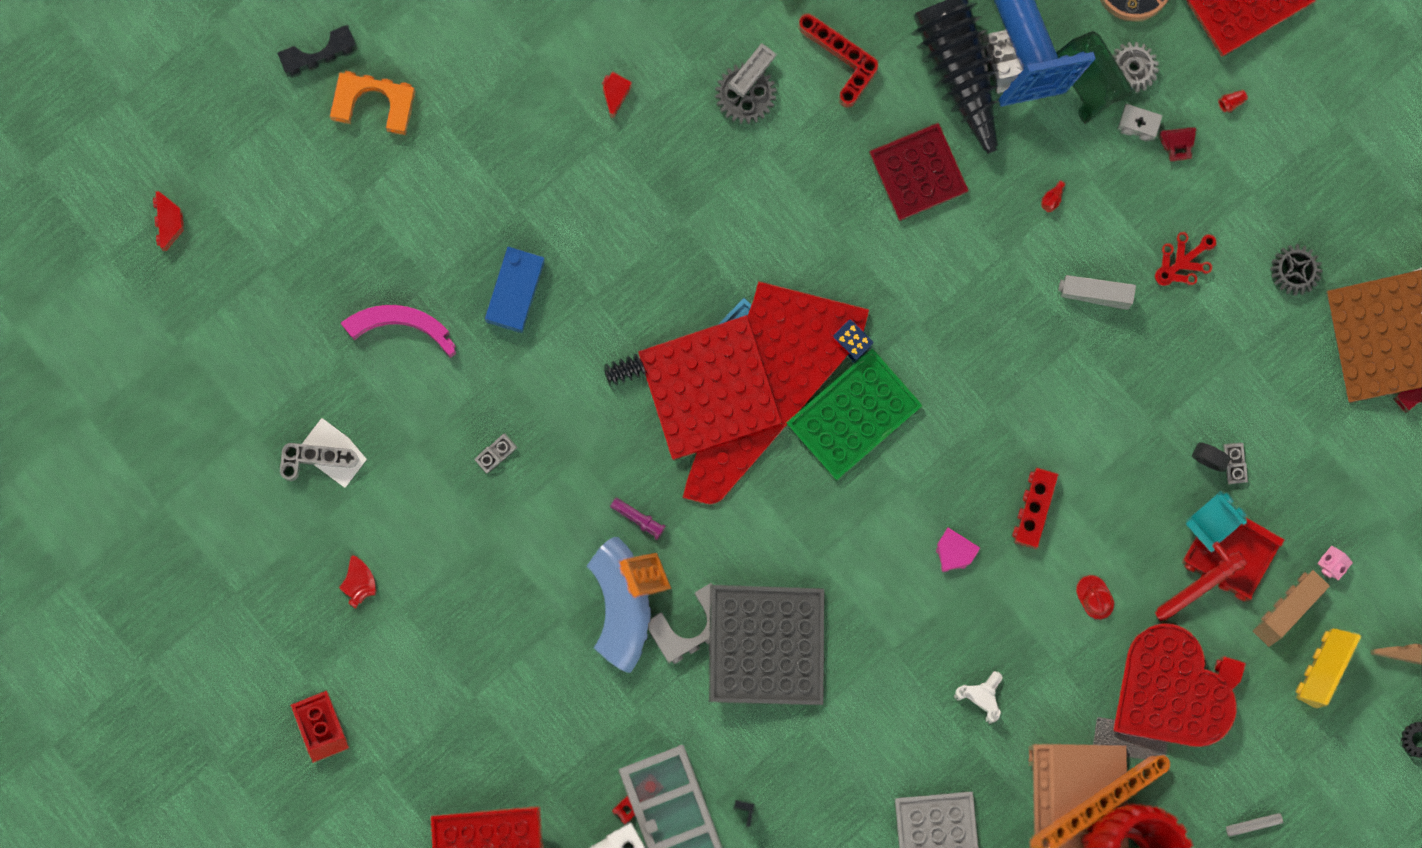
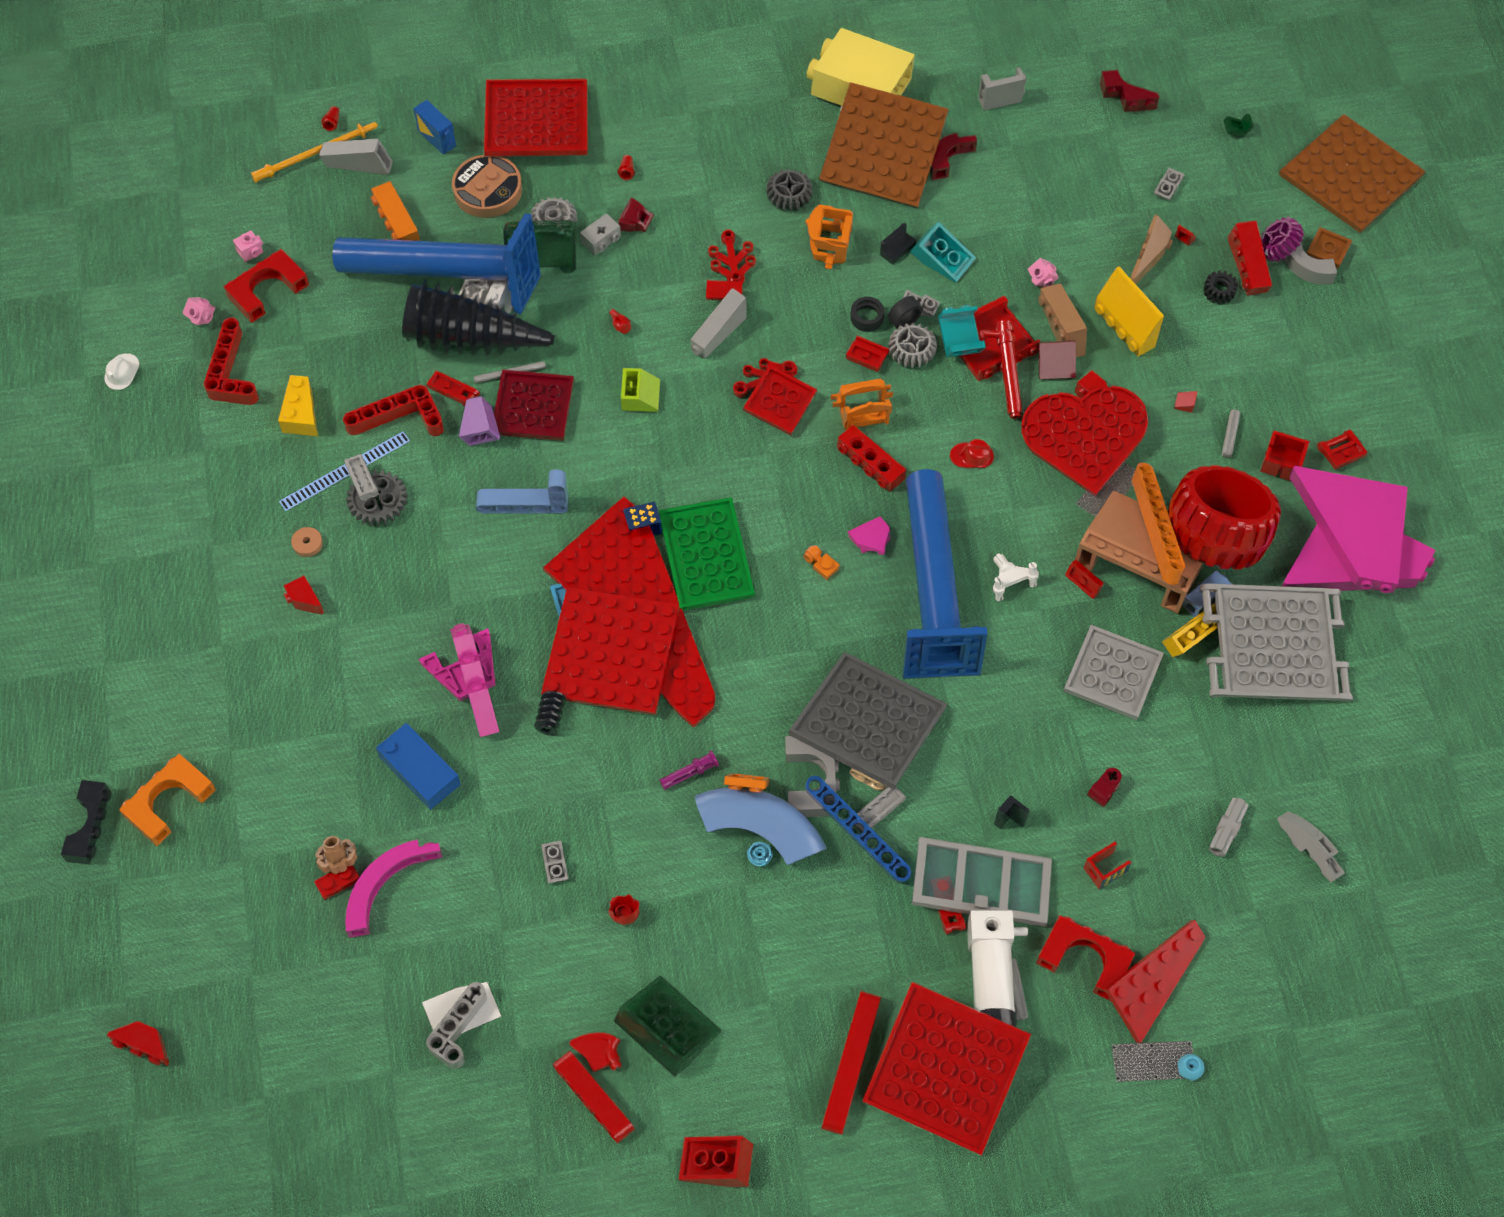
camera: 55 degrees left, 20 degrees down
none -> light blue sticker [279,432,410,511]
none -> nougat piece [291,527,323,557]
none -> red plate [314,865,360,900]
none -> medium nougat plant [315,836,358,874]
none -> dark pink wing [419,628,496,701]
none -> red plate [426,370,480,407]
none -> dark pink arch [450,623,499,737]
none -> medium lavender slope [459,396,500,446]
none -> light grey bar [473,361,546,383]
none -> medium blue beam [476,469,568,513]
none -> red beam [552,1051,635,1144]
none -> red hair [608,894,640,925]
none -> clear green slope [614,975,721,1077]
none -> lime slope [621,368,660,412]
none -> red panel [706,280,742,300]
none -> red plant [733,358,798,398]
none -> red plate [743,364,817,436]
none -> medium azure plate [747,842,773,866]
none -> orange plate [803,545,840,580]
none -> orange animal [805,205,853,269]
none -> blue beam [805,776,911,883]
none -> red beam [821,991,881,1135]
none -> orange animal [831,379,893,430]
none -> red plate [845,335,889,372]
none -> black tyre [850,296,884,332]
none -> light grey plate [853,787,906,834]
none -> black panel [880,223,917,265]
none -> light grey gear [888,323,937,368]
none -> blue piece [903,469,987,679]
none -> teal slope [910,221,976,282]
none -> tile [1039,341,1076,379]
none -> red plate [1065,560,1104,599]
none -> slope [1174,391,1197,413]

